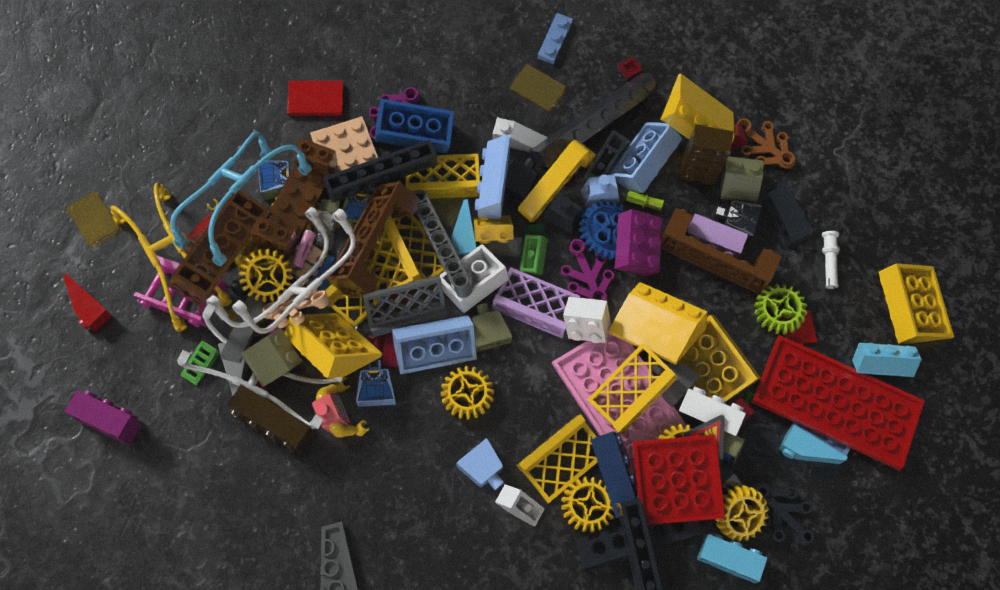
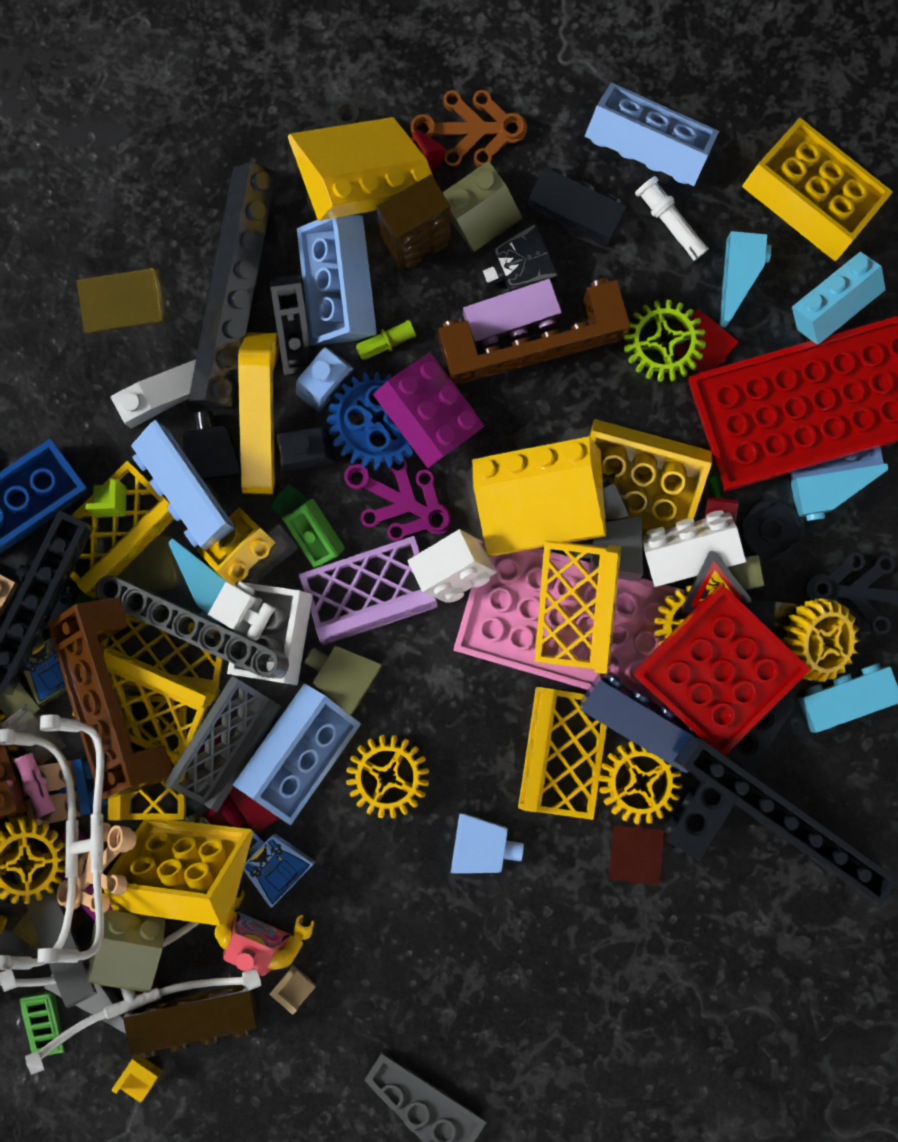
camera: 35 degrees left, 15 degrees up
white slope [495,485,544,526] -> none
medium blue plate [537,13,573,65] -> none
dark red plate [618,57,643,81] -> none
none -> lime panel [86,479,127,518]
none -> yellow panel [111,1054,163,1102]
none -> white brick [208,581,275,641]
none -> tan panel [269,965,316,1014]
none -> light blue slope [584,82,719,186]
none -> black brick [602,473,629,522]
none -> clear red piece [608,825,664,885]
none -> medium azure slope [719,231,771,328]

